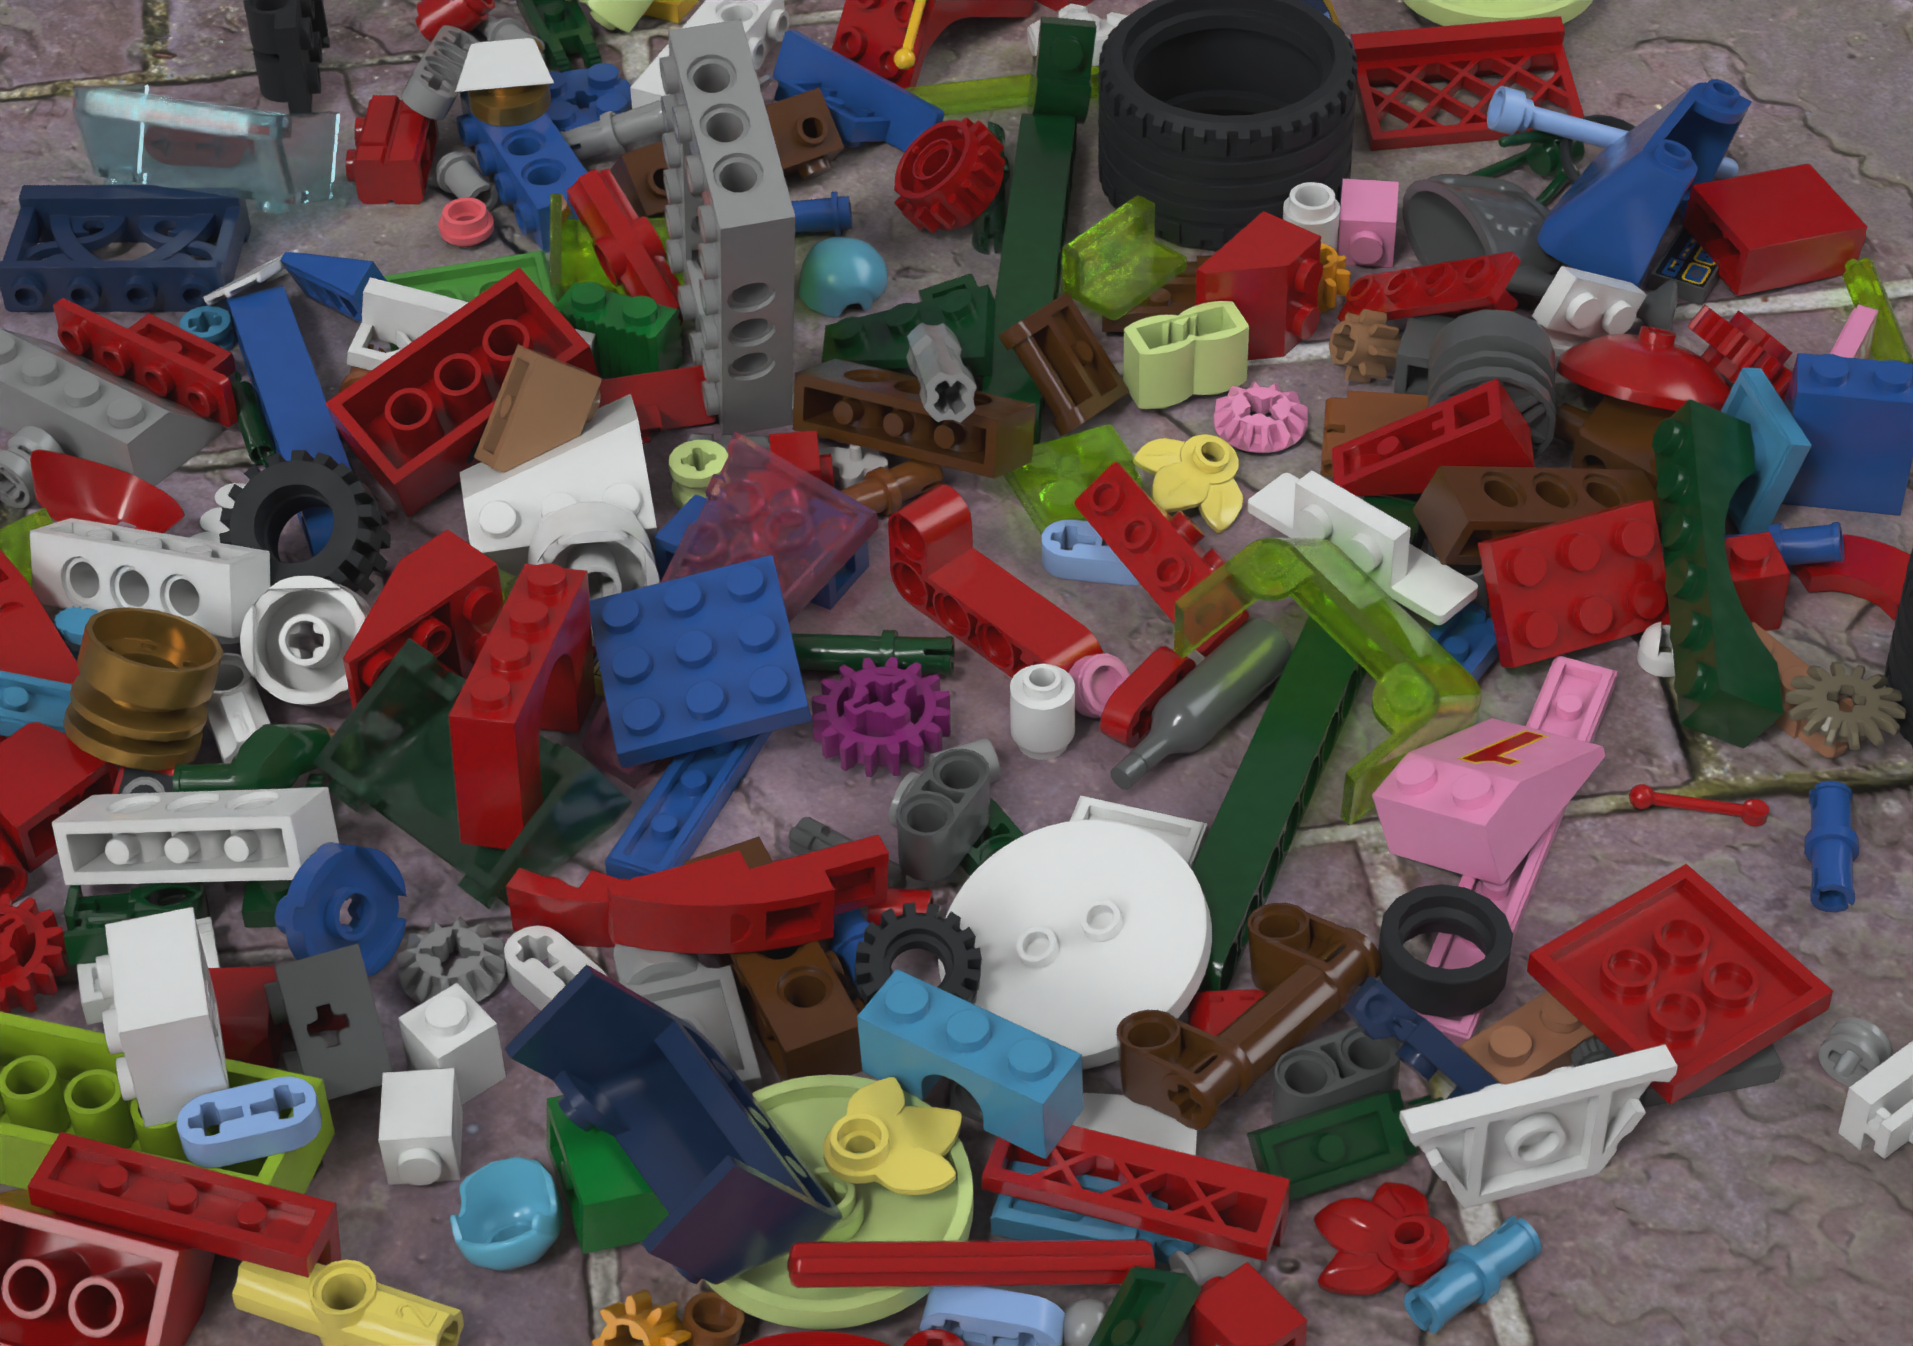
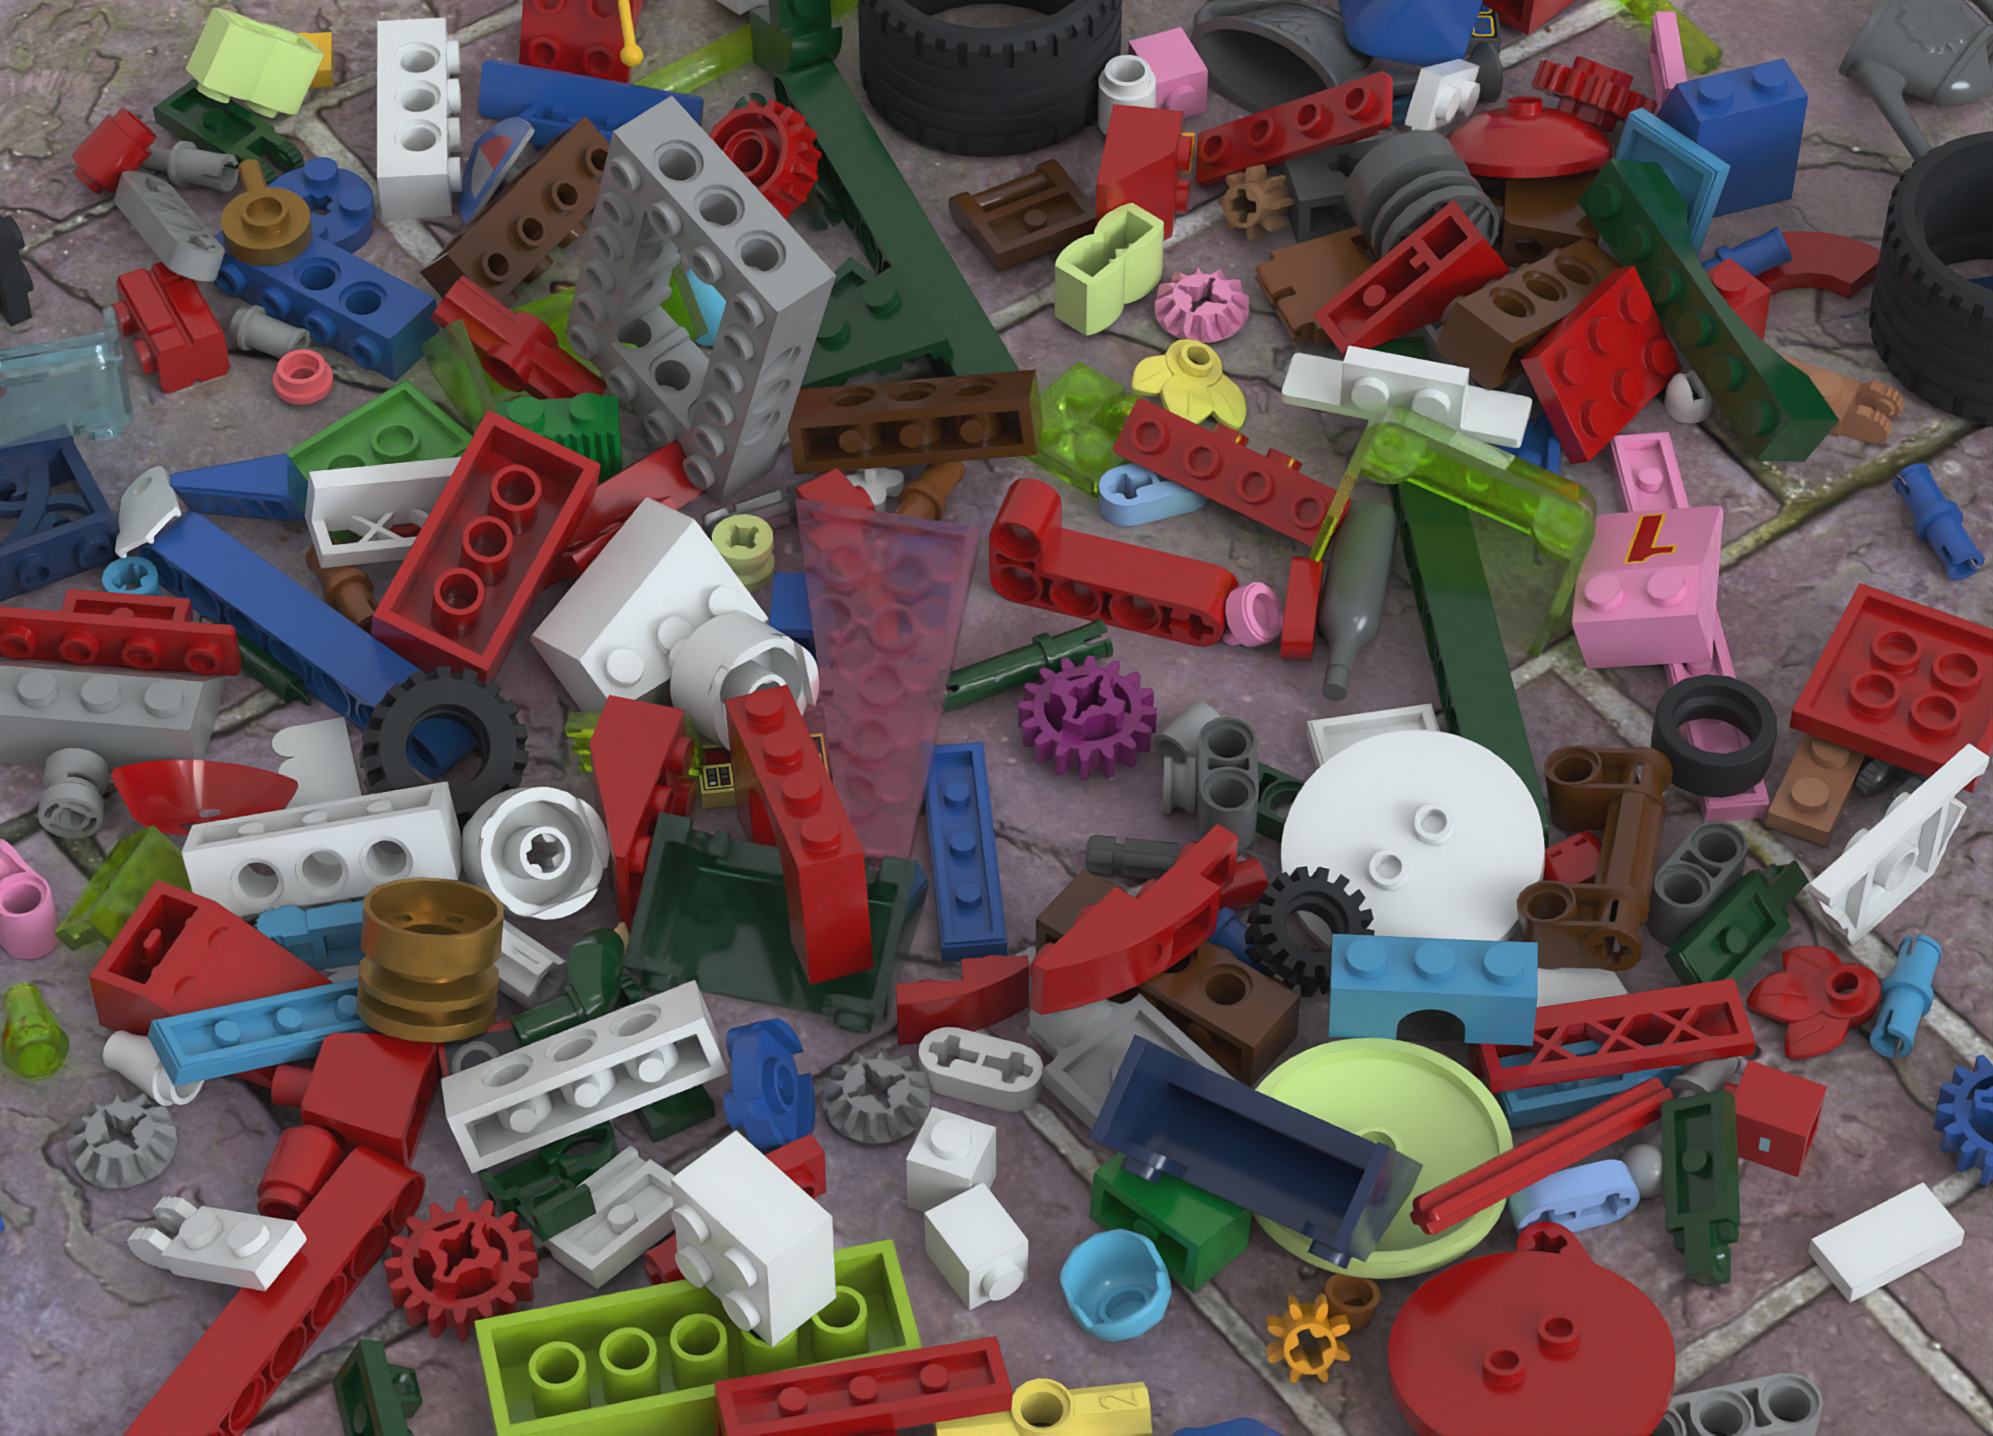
camera: 30 degrees left, 5 degrees up
light blue beam [177,1076,322,1168] -> none
dark grey brick [264,943,393,1100] -> none
white sticker [455,38,554,92] -> none
medium nougat slope [474,344,602,473] -> none
light grey pin [560,100,667,161] -> none
blue plate [589,555,812,769] -> none
light yellow plate [823,1077,962,1195] -> none
light grey axle [906,323,977,423] -> none
reddish brown plate [998,292,1130,437] -> none
white brick [1010,664,1075,760] -> none
clear neon green panel [1062,195,1187,320] -> none
dark blue hinge [1343,976,1499,1100] -> none
red hinge [1629,784,1769,827] -> none
dark tan gear [1785,662,1906,750] -> none

